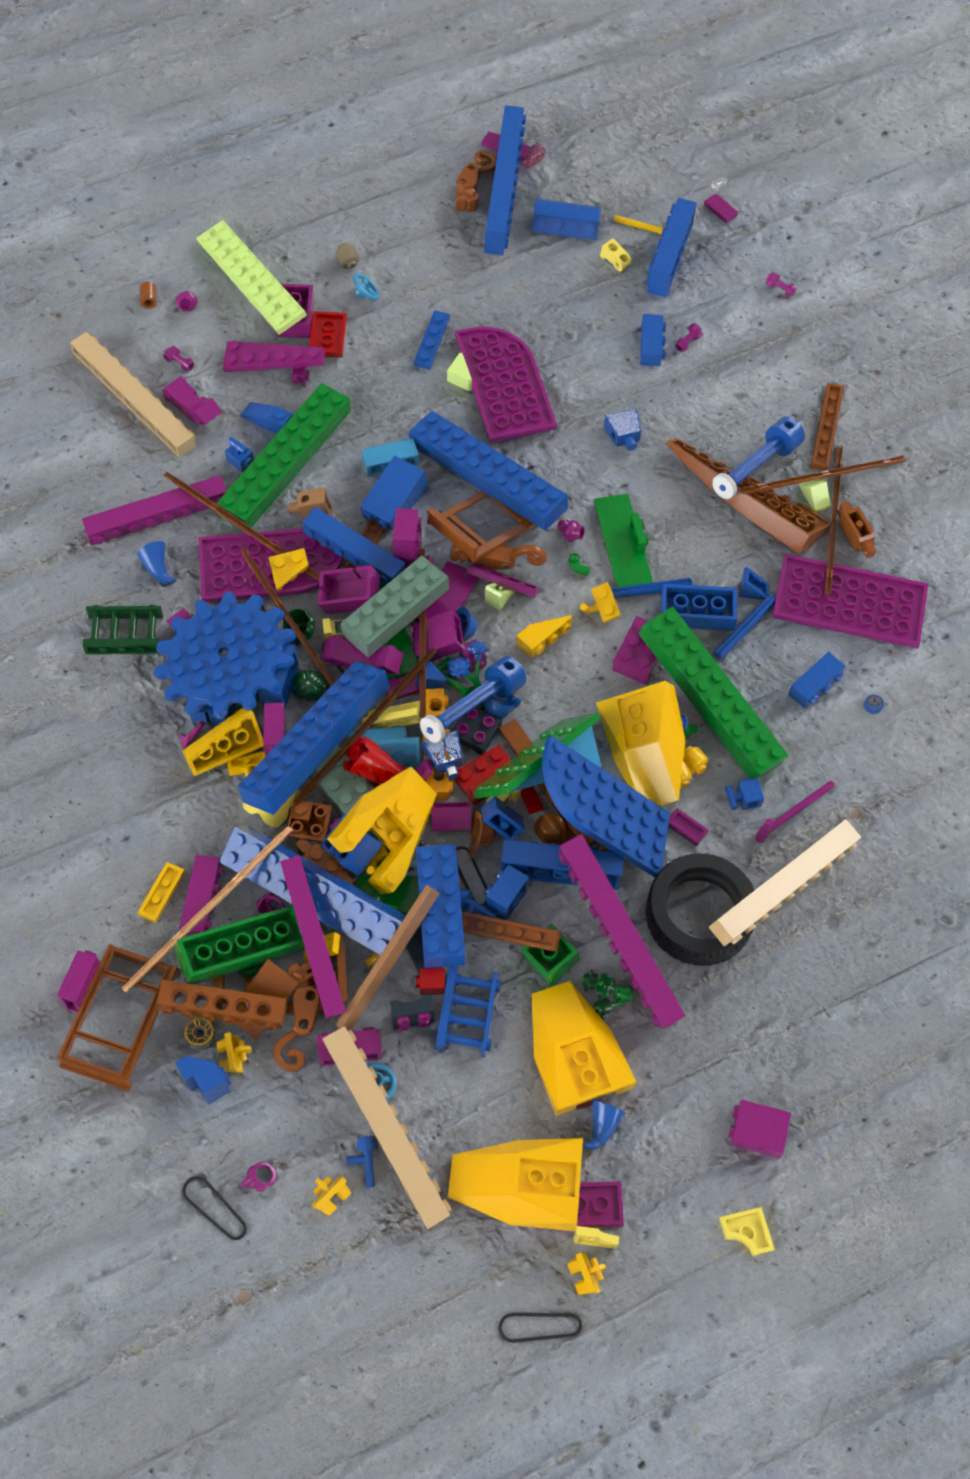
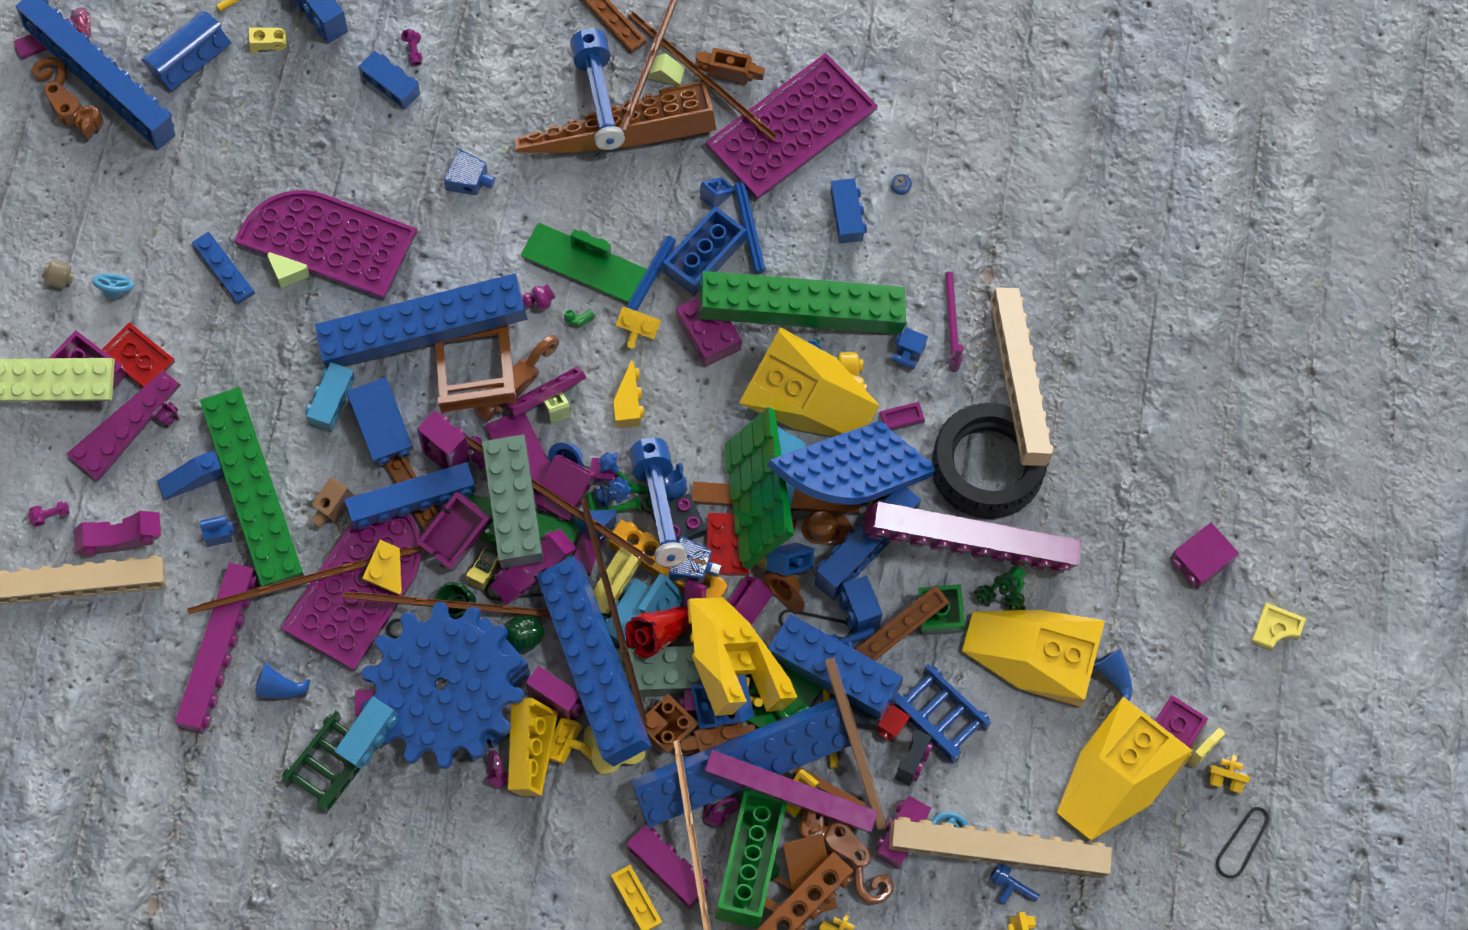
camera: 55 degrees left, 5 degrees up
none -> dark azure brick [335,696,399,769]

